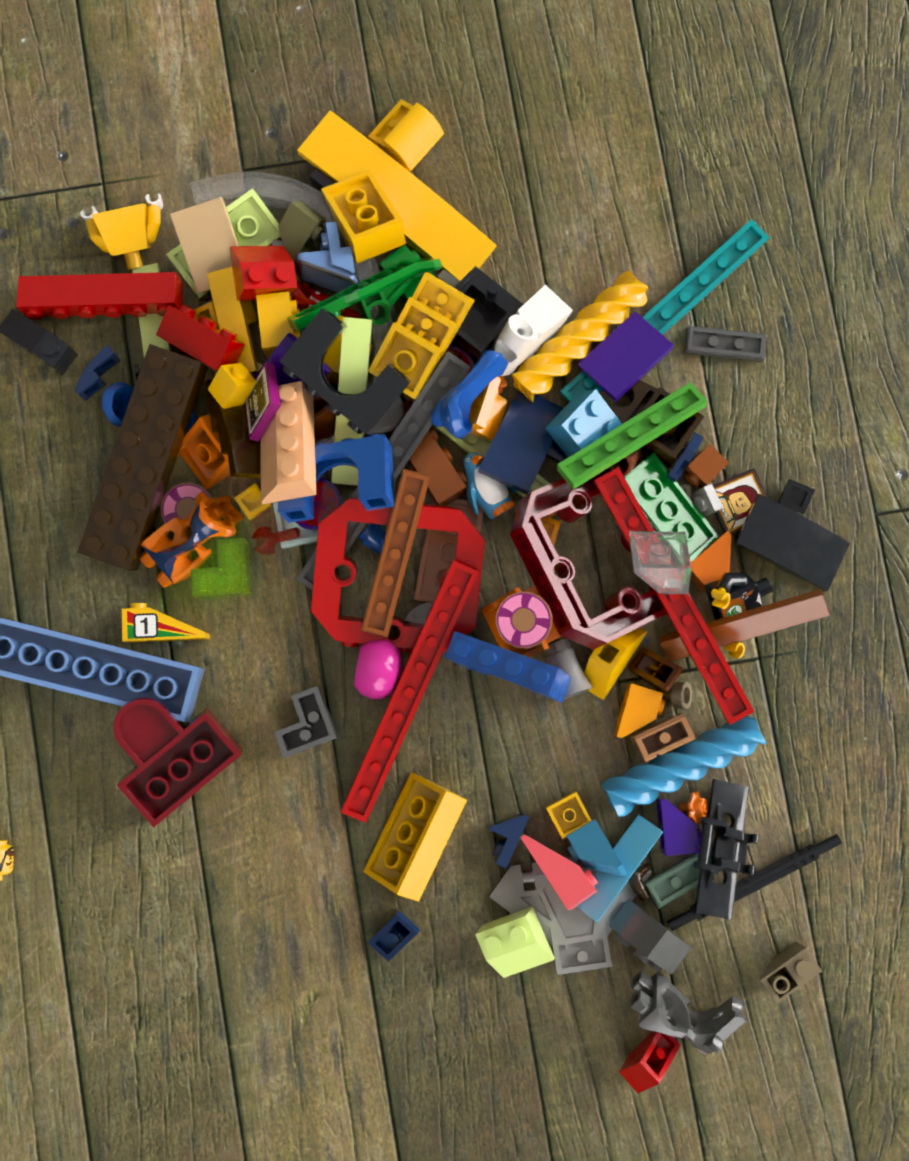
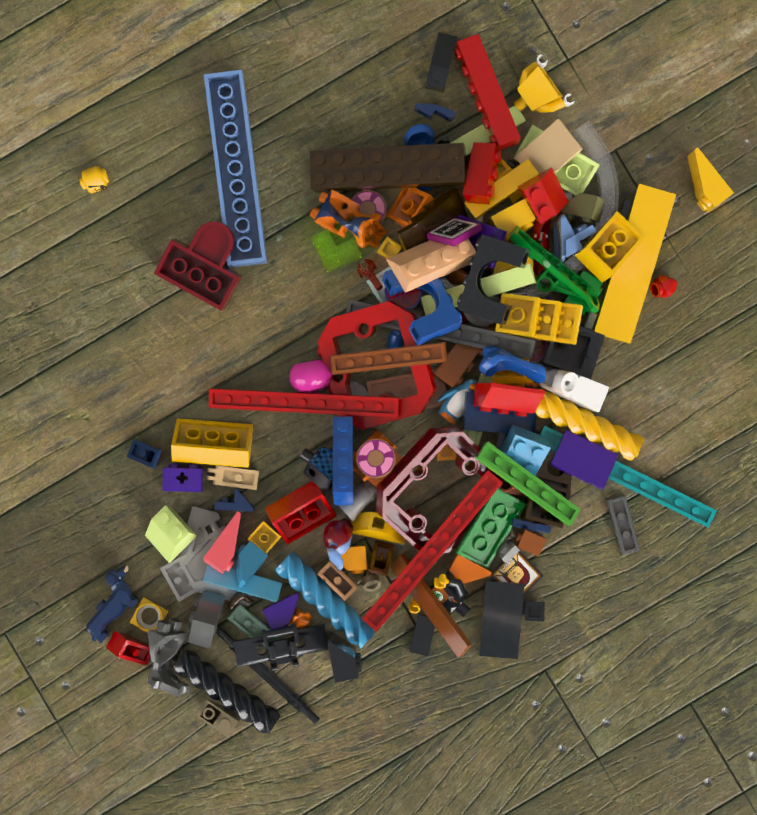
camera: 80 degrees right, 5 degrees up
slope [122,603,210,643] -> none
yellow brick [208,363,257,409] -> none
dark grey brick [274,686,339,758] -> none
yellow brick [368,99,444,172] -> none
clear slope [629,531,692,594] -> none
none -> dark blue animal [86,564,139,643]
none -> yellow piece [130,597,169,633]
none -> dark purple brick [162,464,204,492]
none -> black piece [173,650,281,734]
none -> tan hinge [206,465,259,490]
none -> red slope [265,481,336,545]
none -> black torso [299,447,333,493]
none -> dark red hair [323,518,353,571]
none -> black slope [328,633,363,683]
none -> black tile [409,614,435,656]
none -> slope [473,383,545,417]
none -> red rock [650,275,677,298]
none -> yellow slope [687,147,734,212]

